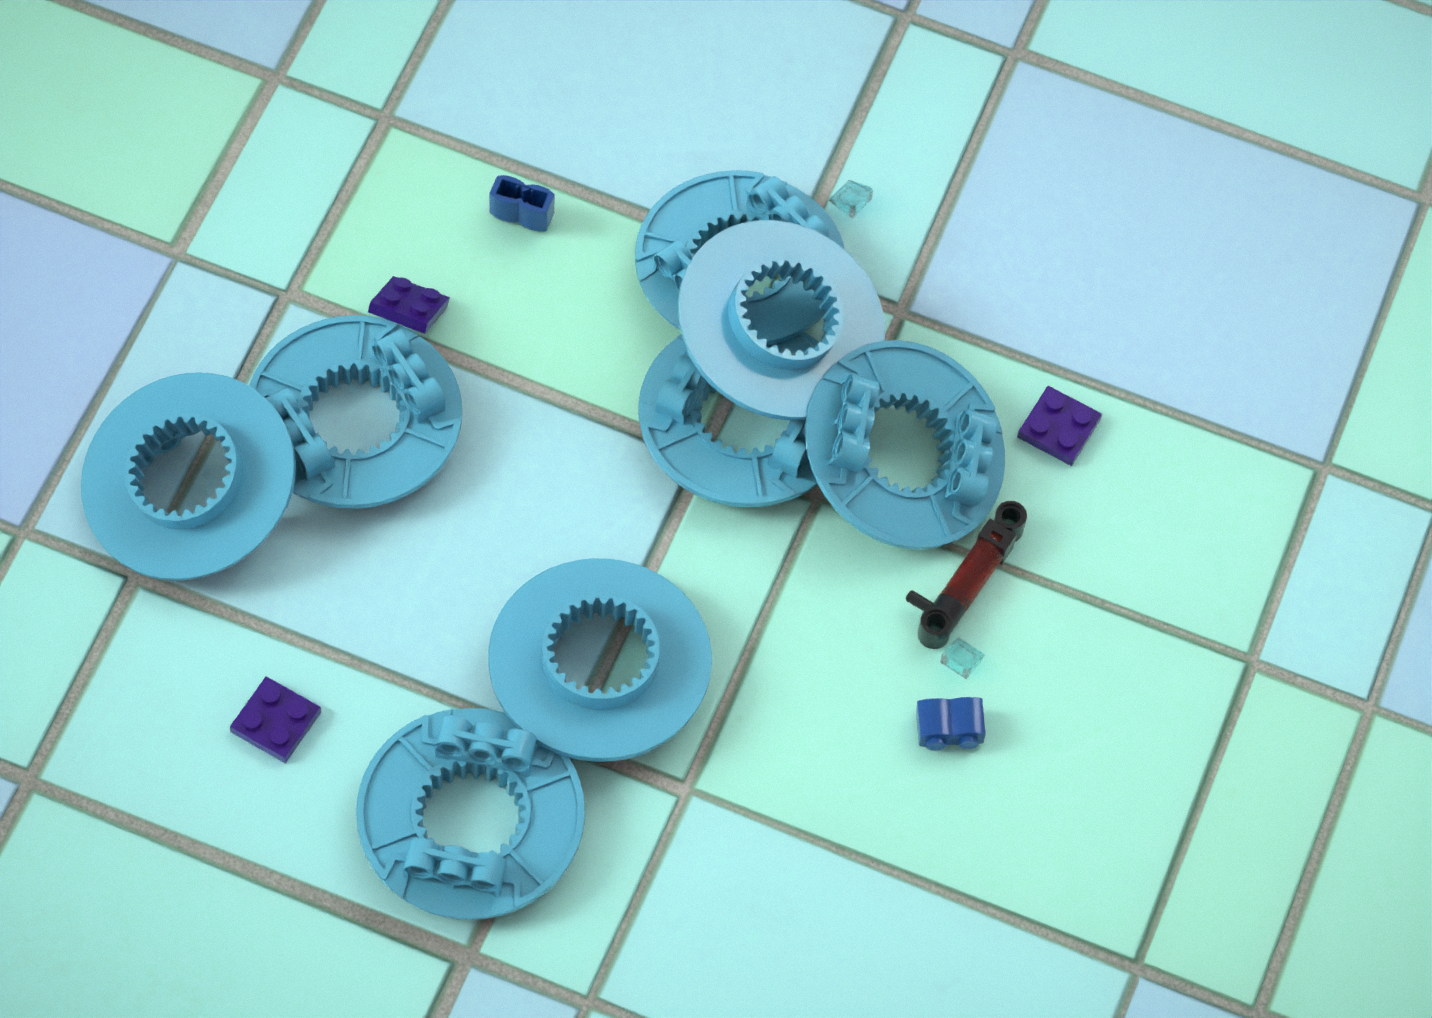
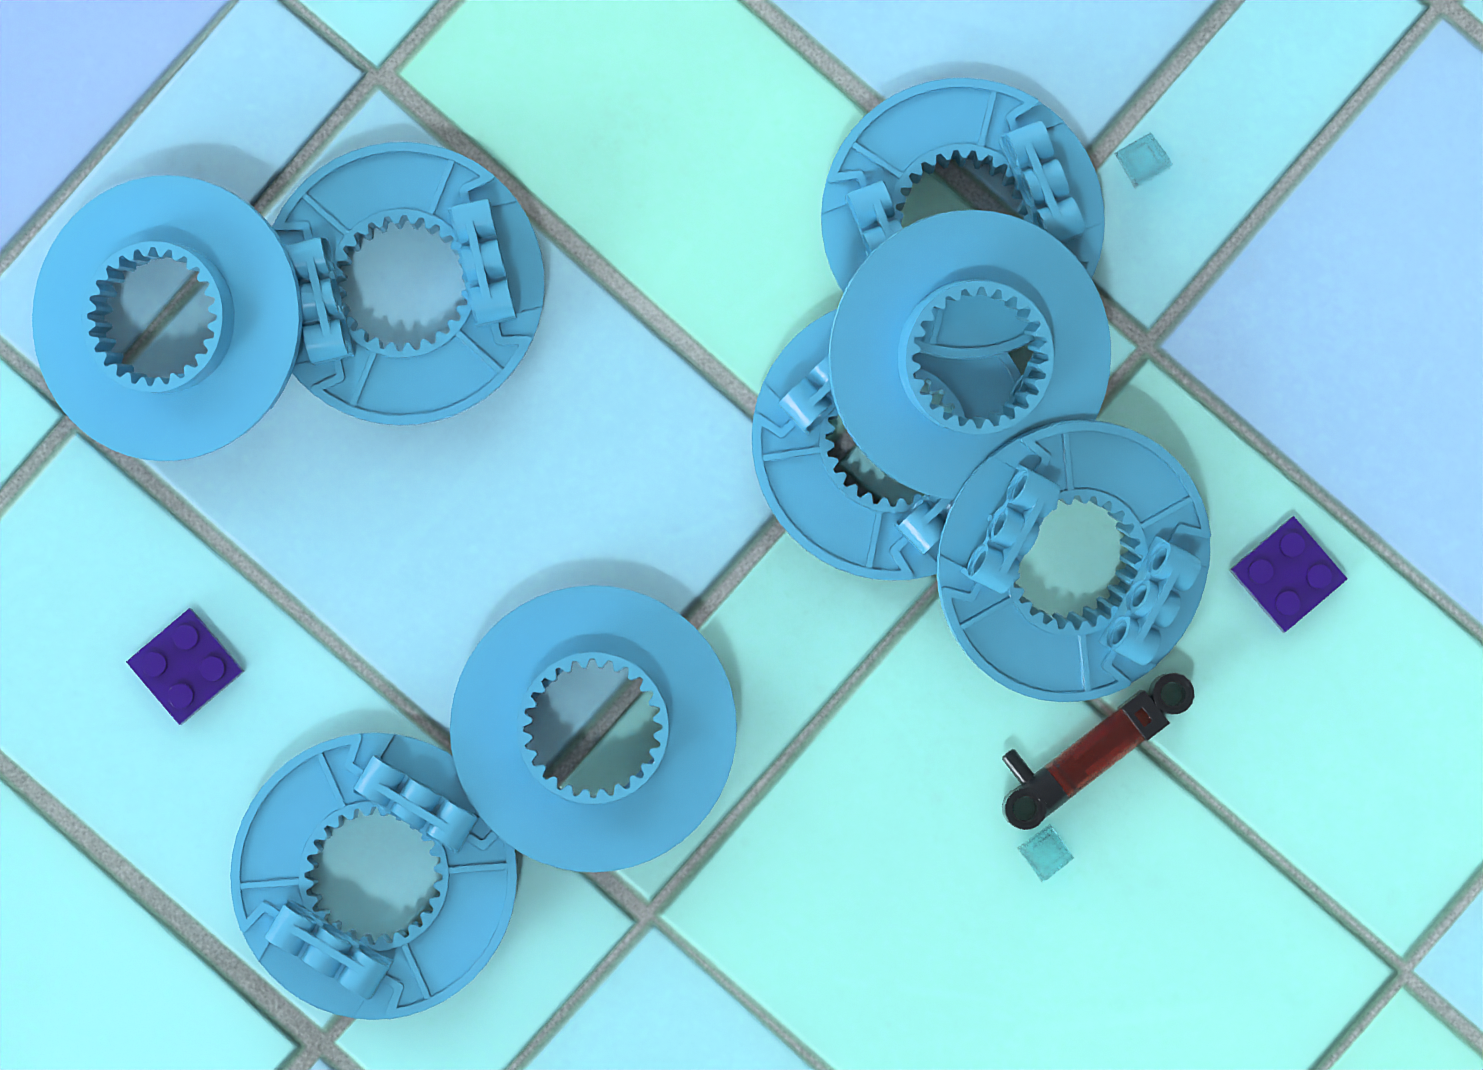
camera: 25 degrees right, 25 degrees up
dark purple plate [368,276,450,334] -> none
blue brick [489,175,555,232] -> none
blue brick [916,697,986,751] -> none

